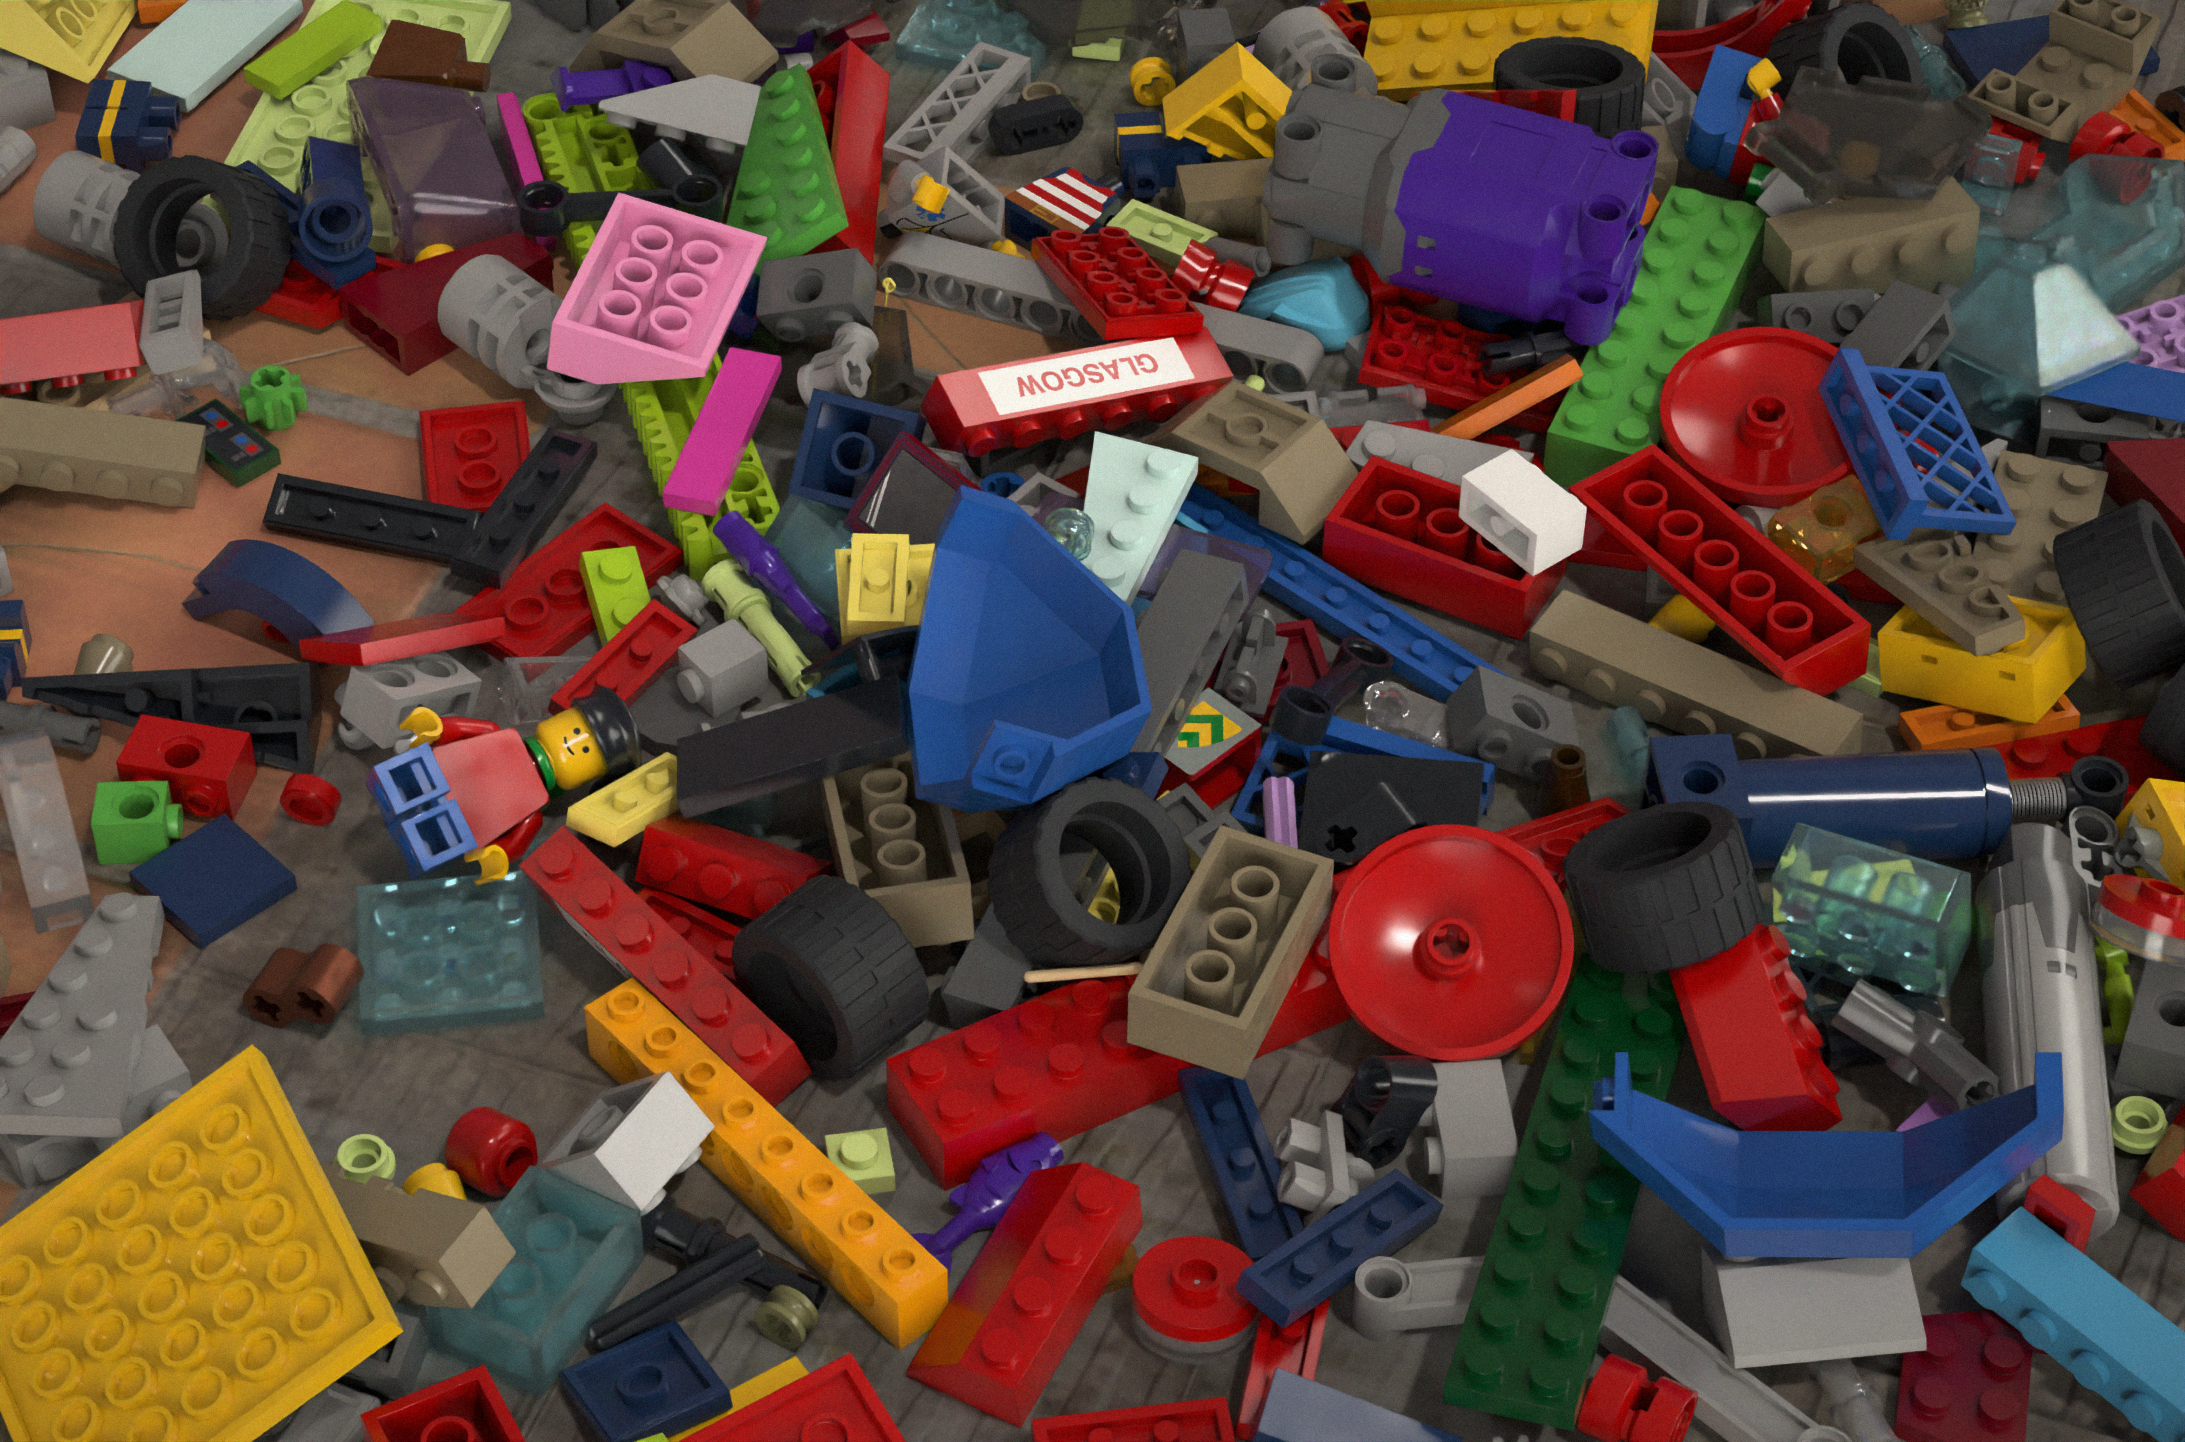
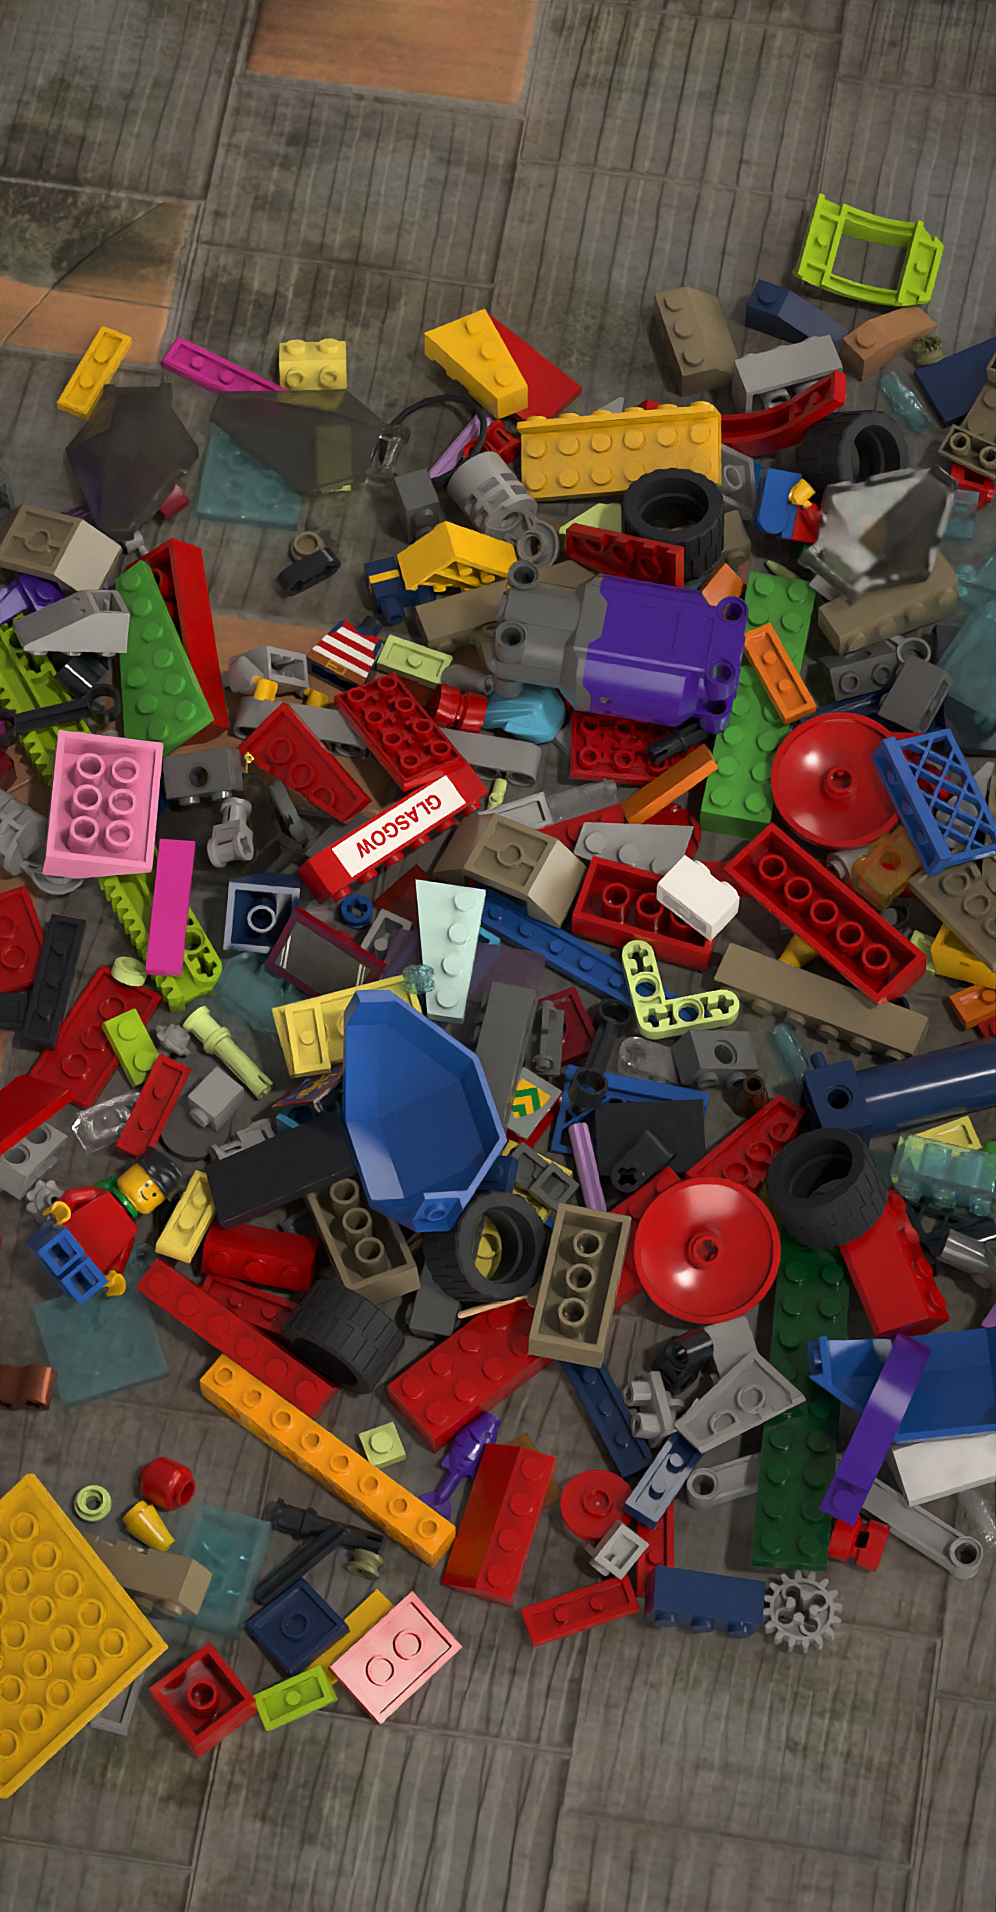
camera: 10 degrees left, 20 degrees up
brick [527,1070,715,1230] -> none
dark purple animal [713,510,840,651] -> none
light grey fence [882,41,1031,166] -> none
yellow bush [1129,57,1176,107] -> none
none -> yellowish green tile [111,957,148,986]
none -> red wing [237,702,372,825]
none -> dark grey tile [268,779,309,847]
none -> light grey bracket [584,1519,649,1580]
none -> yellowish green beam [622,940,739,1039]
none -> light grey wing [674,1348,806,1454]
none -> orange plate [743,623,817,725]
none -> dark purple arch [819,1332,932,1526]

